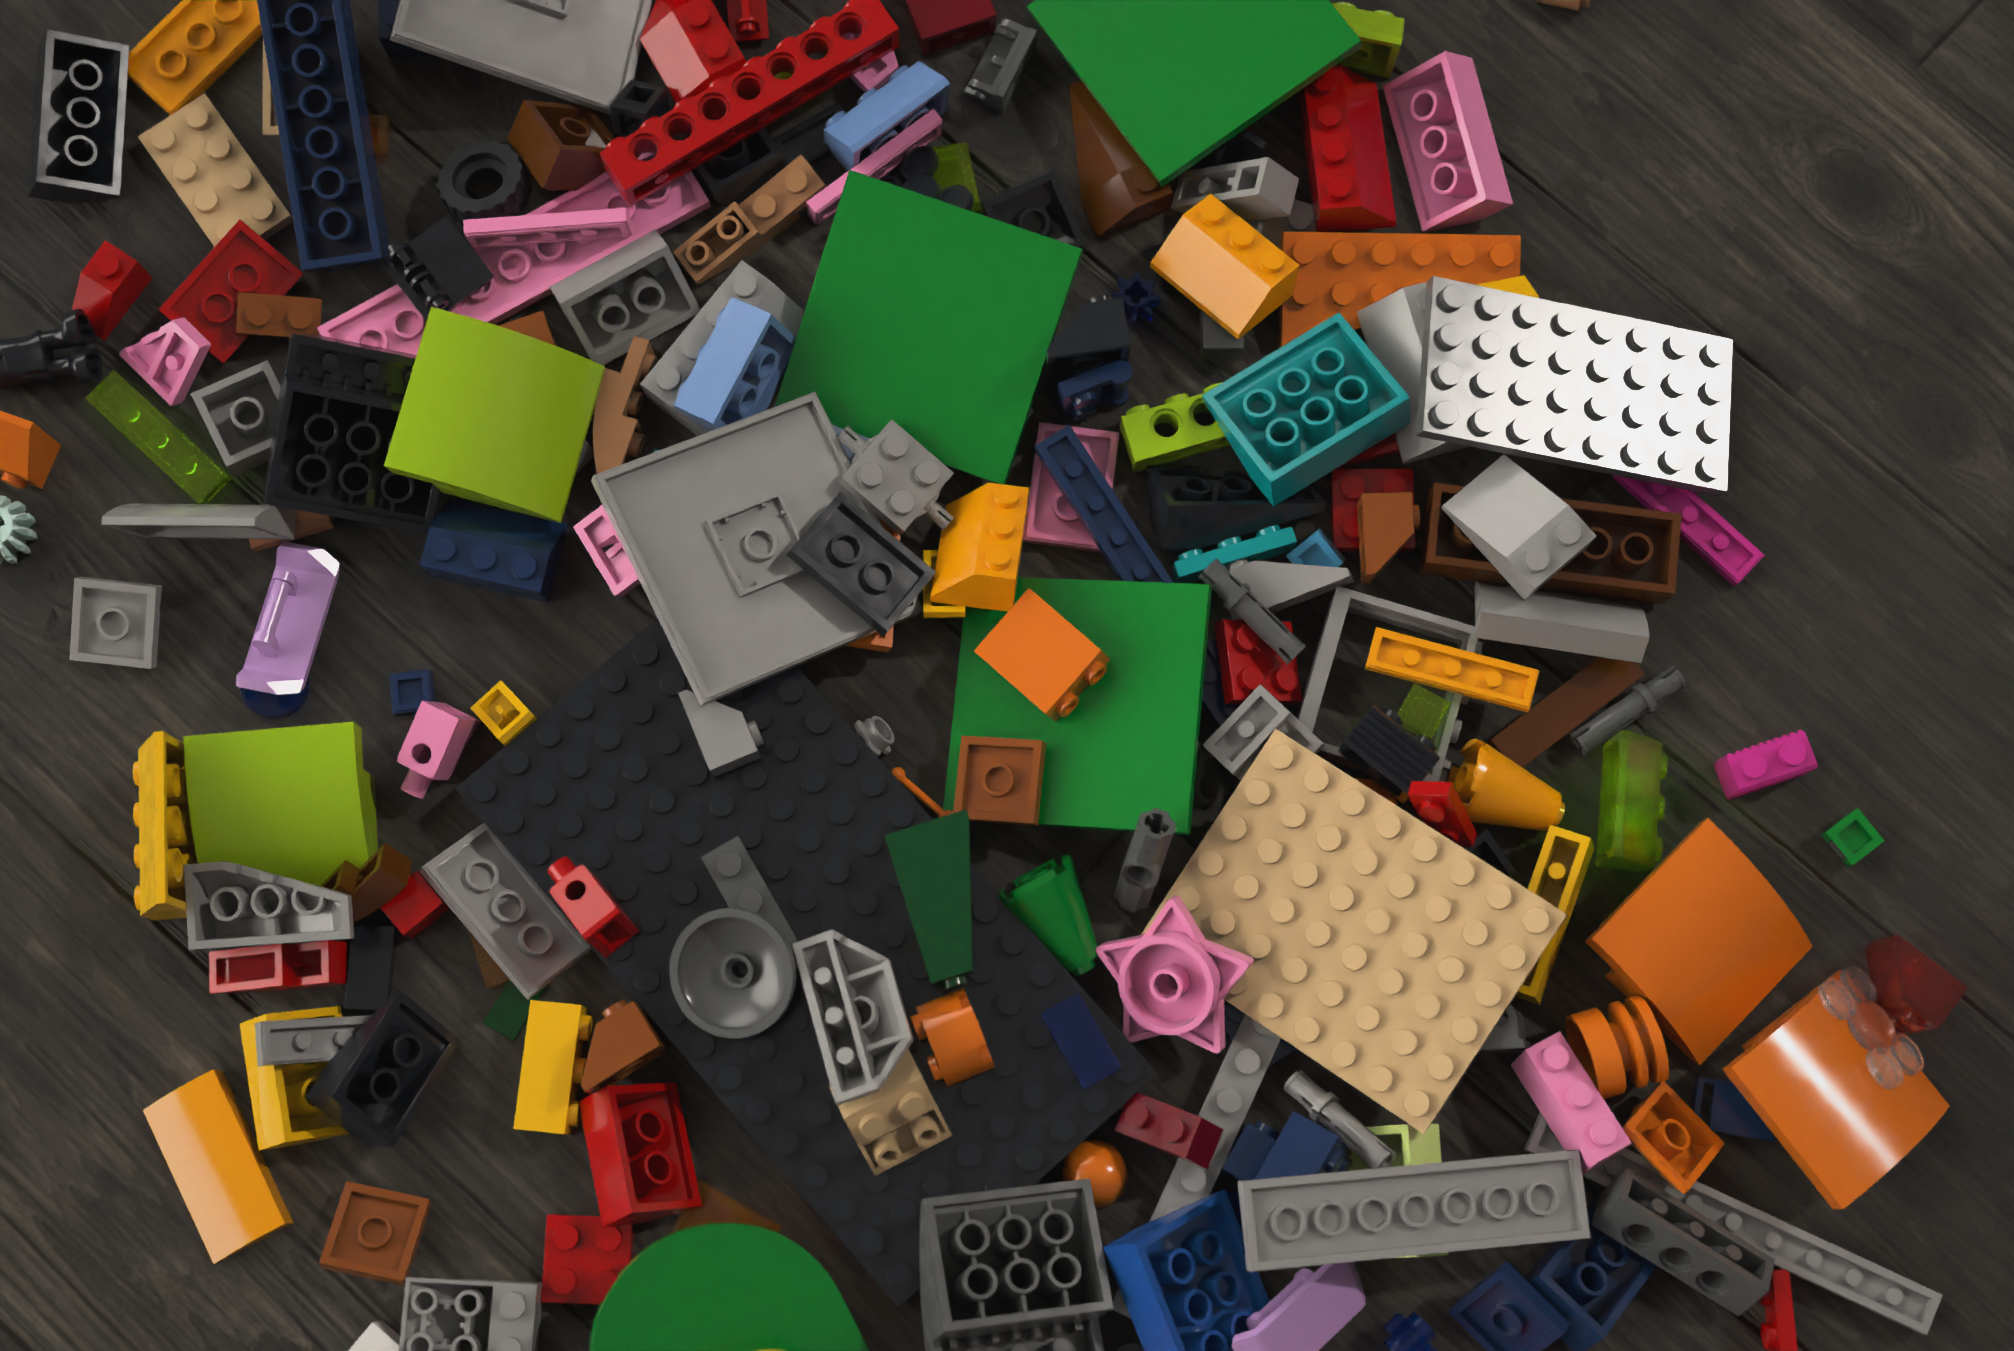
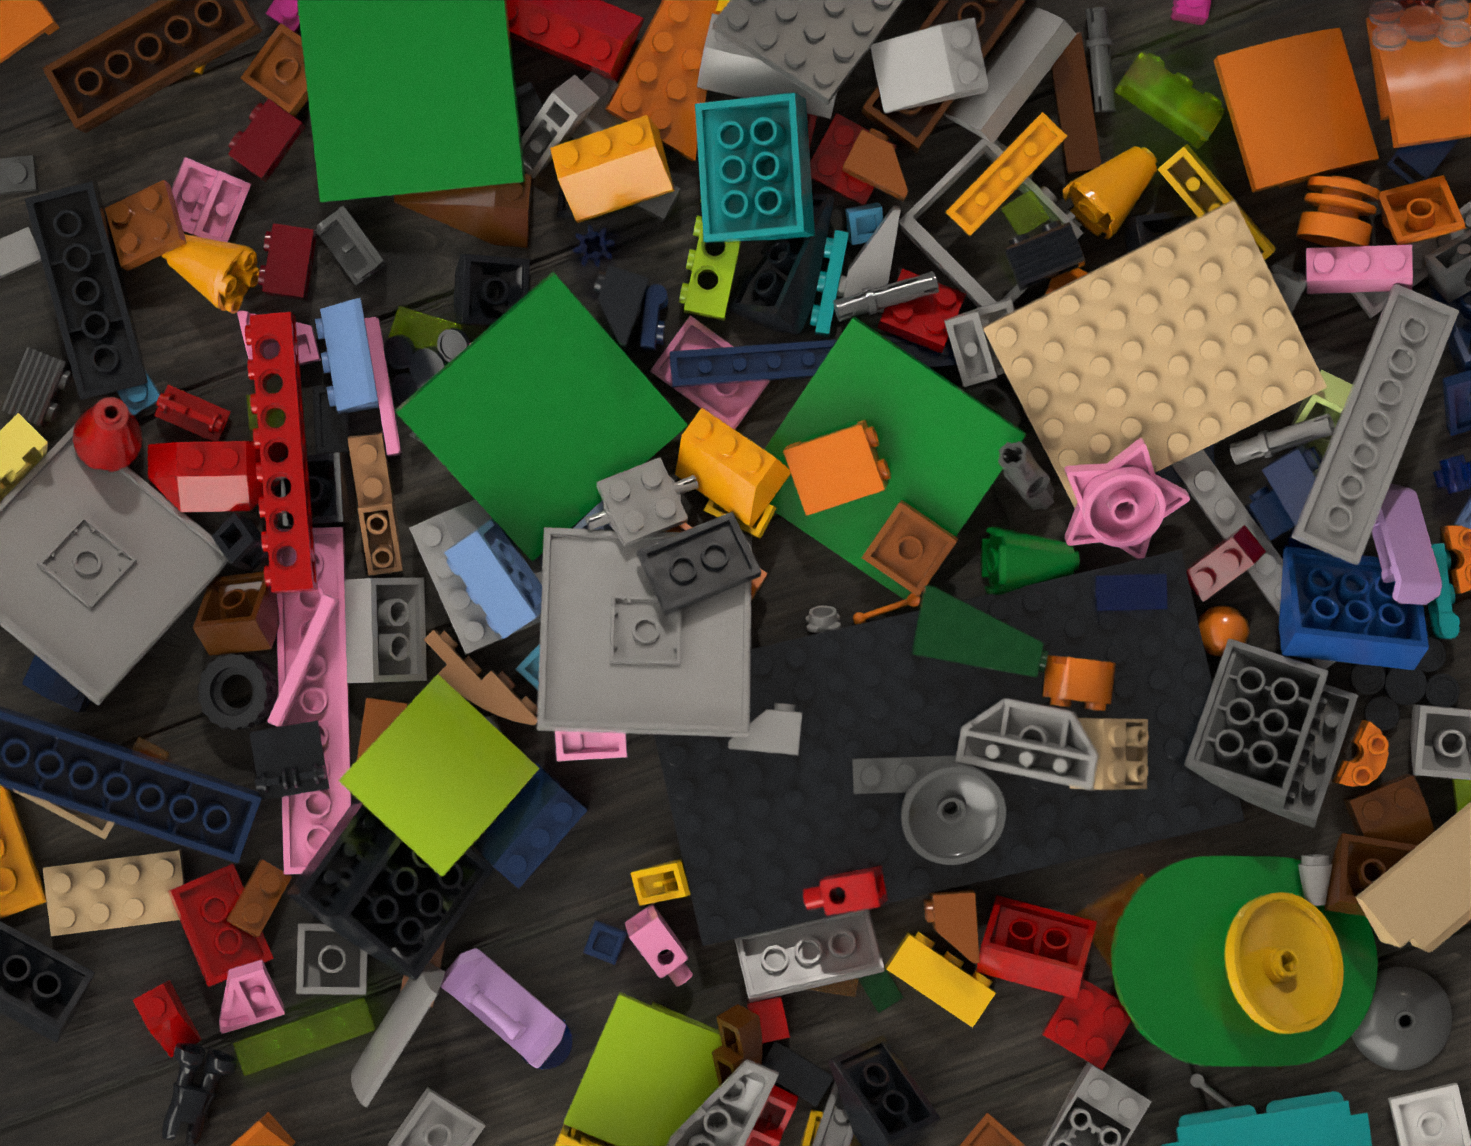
camera: 60 degrees left, 10 degrees up
red plate [1407,781,1477,847] -> none

